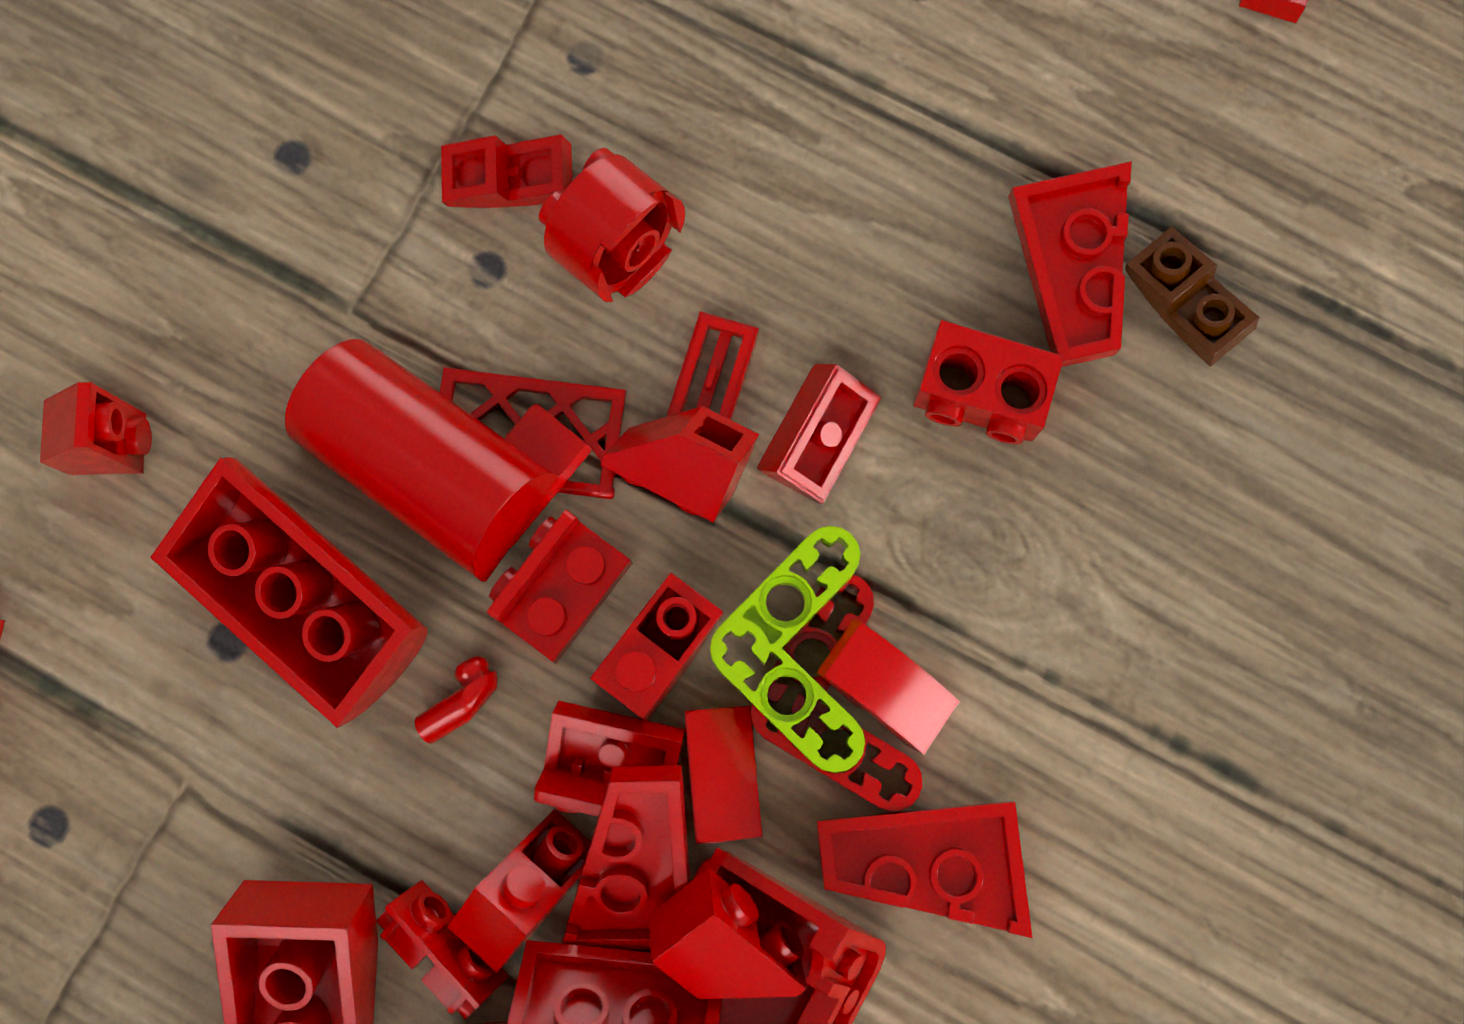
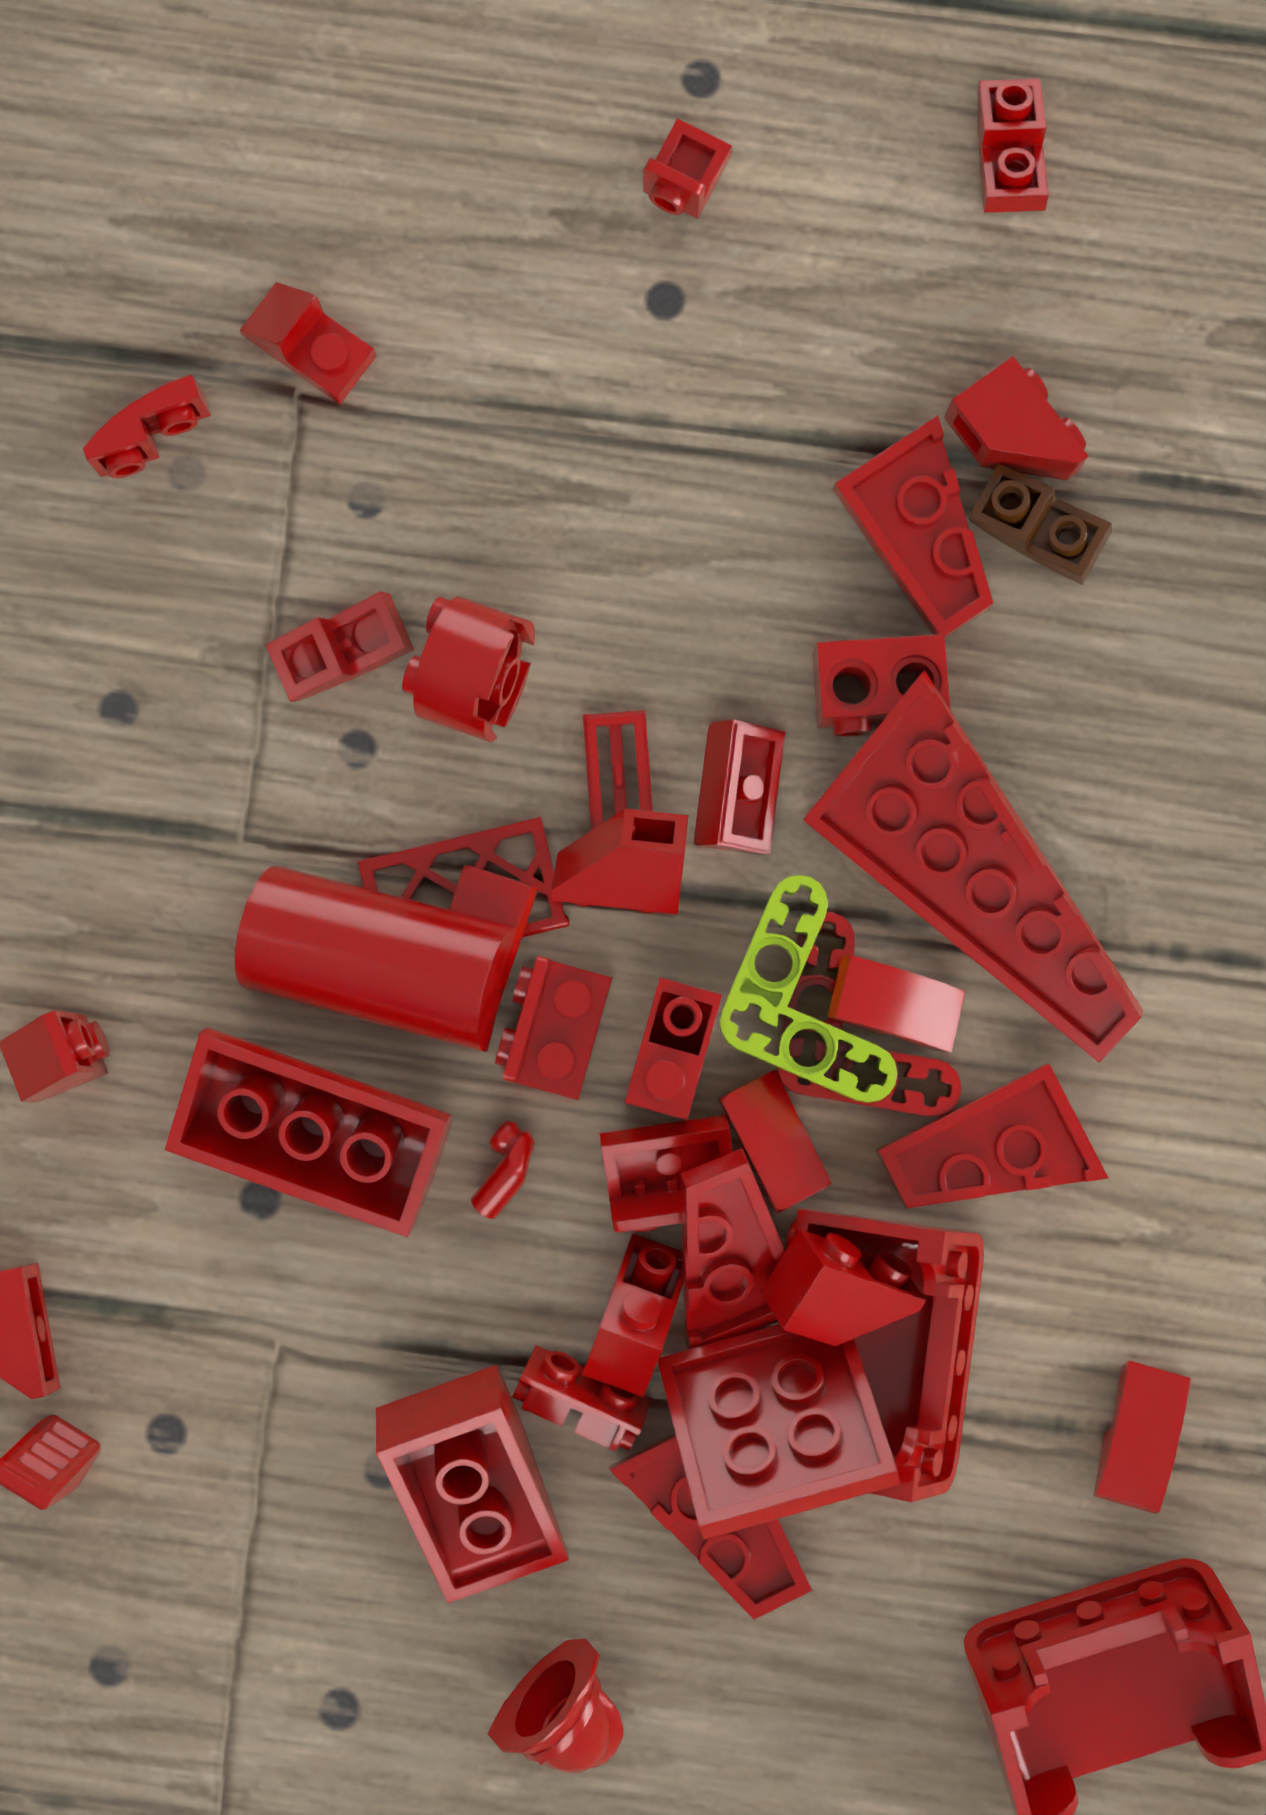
camera: 25 degrees left, 5 degrees up
none -> red wing [803,670,1143,1063]
none -> red slope [944,356,1089,480]

